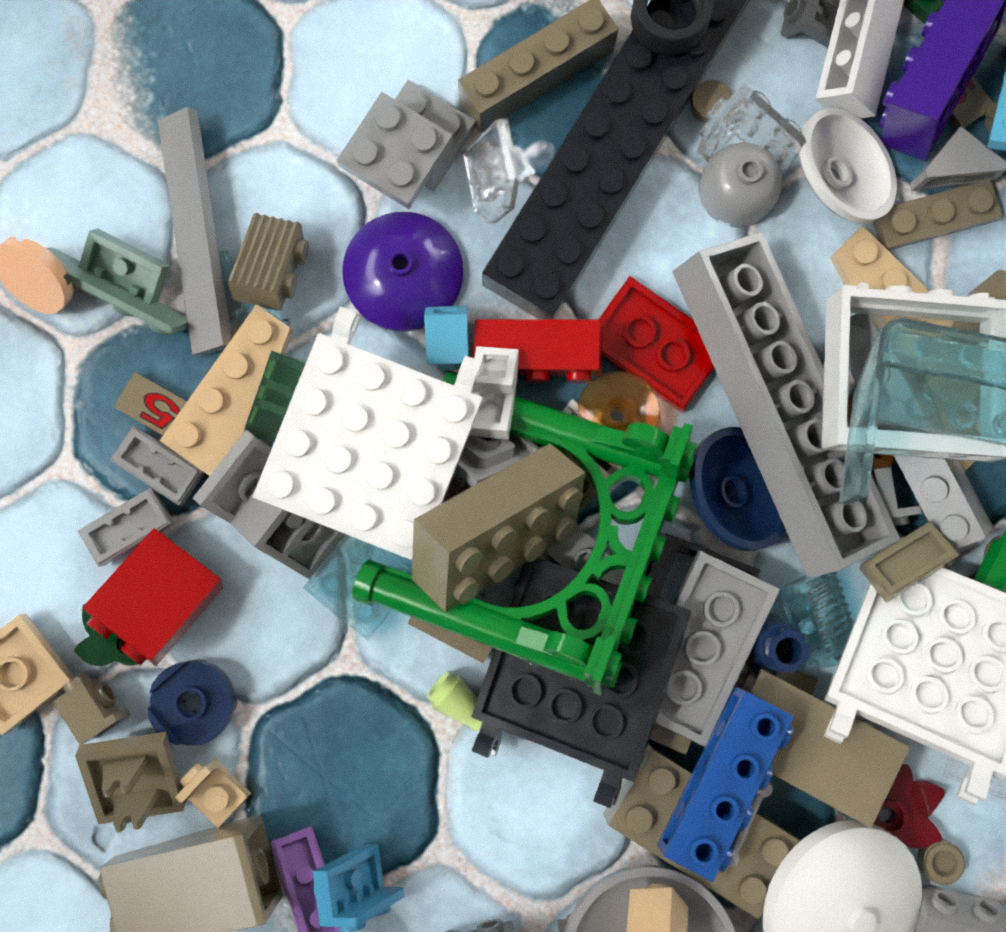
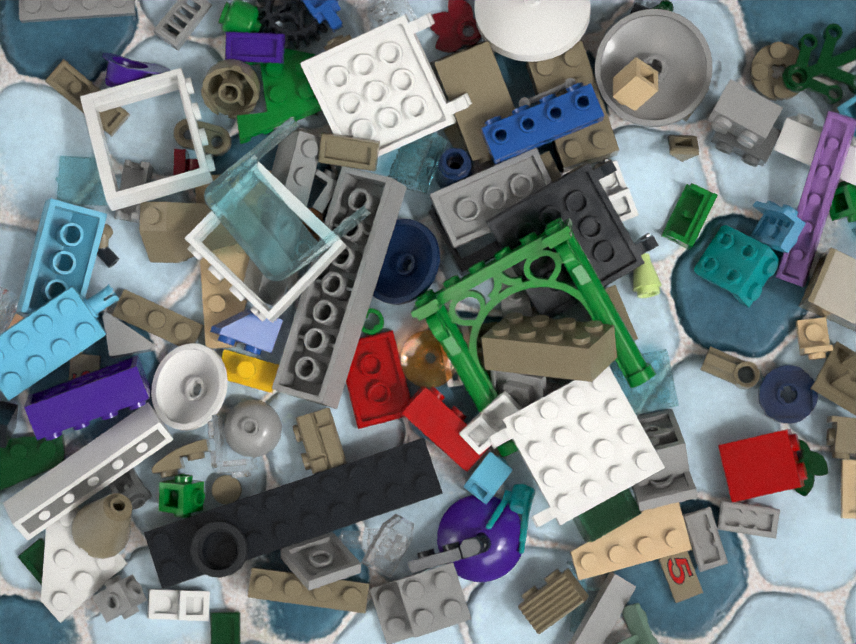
camera: 130 degrees left, 0 degrees up
none -> dark tan slope [152,439,211,478]
none -> green brick [159,474,205,518]
none -> slope [210,309,283,356]
none -> yellow tile [221,349,279,393]
none -> light grey plate [281,532,361,591]
none -> dark tan brick [292,408,347,474]
none -> green bush [362,308,384,335]
none -> hinge [408,535,492,573]
none -> teal plant [486,484,535,554]
none -> white slope [599,160,639,222]
none -> green hinge [661,183,718,250]
none -> dark tan slope [668,135,699,162]
none -> teal bracket [694,225,780,308]
none -> dark tan piece [700,346,760,390]

